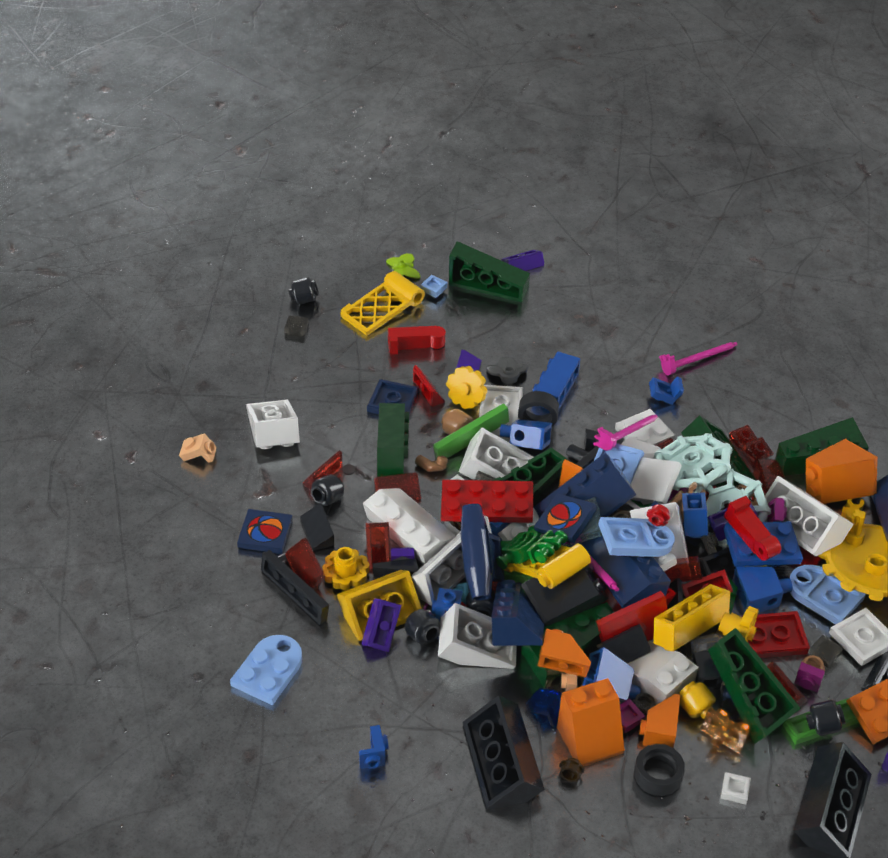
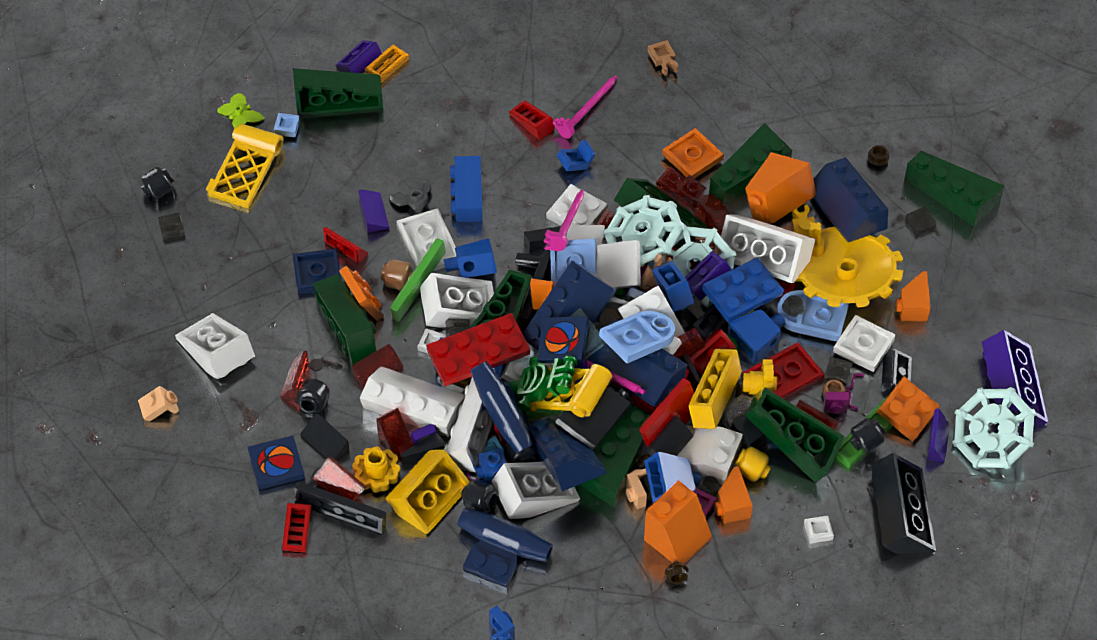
camera: 25 degrees left, 10 degrees up
light blue plate [230,635,302,705] -> none
dark purple slope [362,598,402,652] -> none
red leg [388,326,446,355] -> none
medium nougat arm [415,455,448,472] -> none
yellow plant [446,366,488,409] -> none
black slope [463,695,545,810] -> none
black tyre [518,391,559,427] -> none
clear blue bracket [525,688,561,727] -> none
orange slope [537,629,591,678] -> none
black tyre [634,744,685,796] -> none
red plate [647,504,670,526] -> none
clear orange hips [700,708,750,754] -> none
red leg [724,496,781,561] -> none
magenta plate [767,498,787,522] -> none
none -> red slope [282,503,312,553]
none -> orange plate [339,266,384,321]
none -> light orange tile [365,44,409,83]
none -> dark blue plate [457,508,553,588]
none -> red slope [509,100,555,140]
none -> medium nougat plate [648,40,678,76]
none -> orange plate [662,128,724,181]
none -> clear smoke plate [782,295,805,317]
none -> magenta piece [845,373,864,410]

